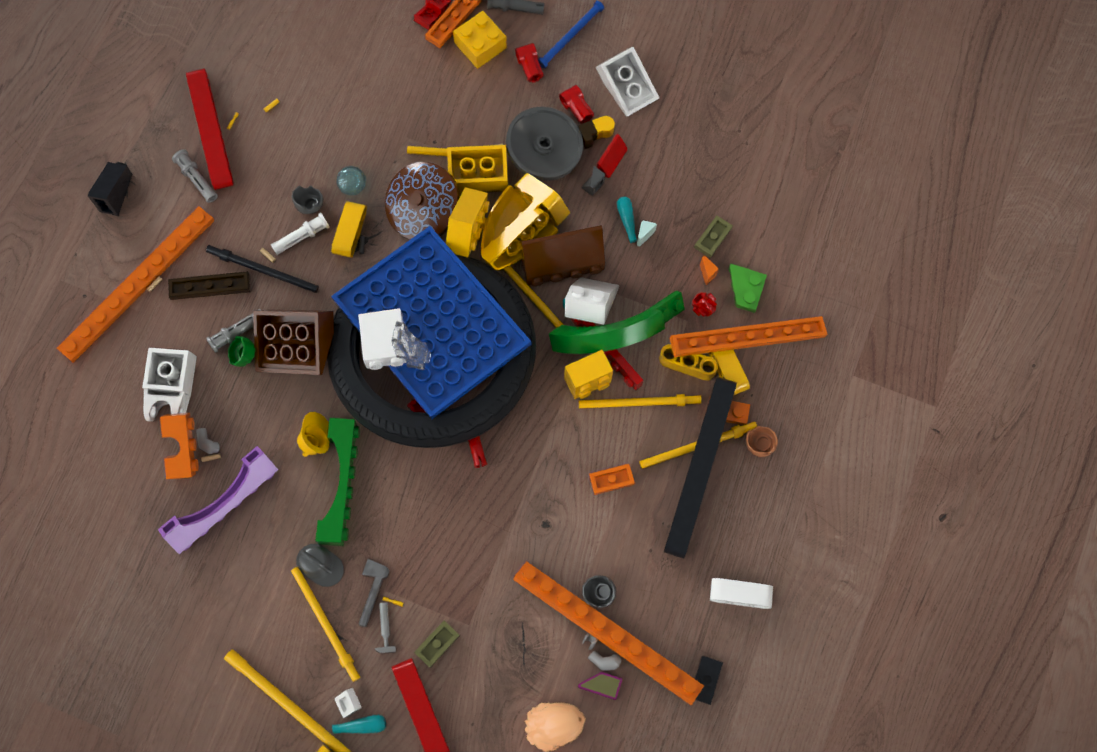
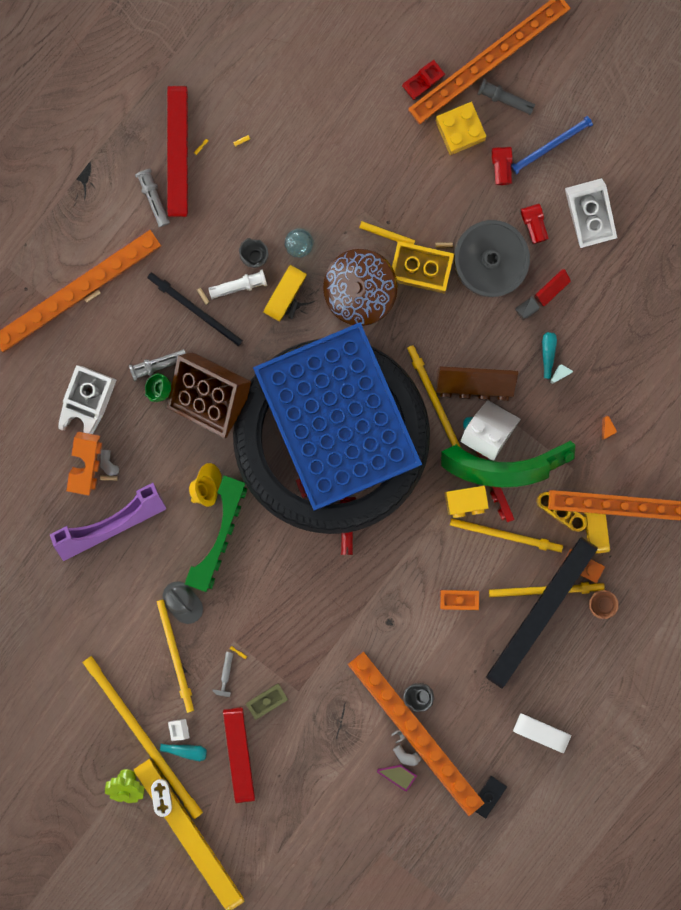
camera: 15 degrees right, 15 degrees up
black slope [87,162,133,216] -> none
dark brown tile [168,271,250,300] -> none
white panel [358,308,408,370] -> none
flat silver piece [358,559,390,627] -> none
clear slope [391,321,431,370] -> none
yellow brick [446,187,490,257] -> none
yellow panel [481,173,570,270] -> none
light nougat piece [525,702,586,752] -> none
leg [578,116,615,149] -> none
red gear [692,292,717,317] -> none
olive plate [694,215,733,258] -> none
bright green wing [729,263,767,313] -> none

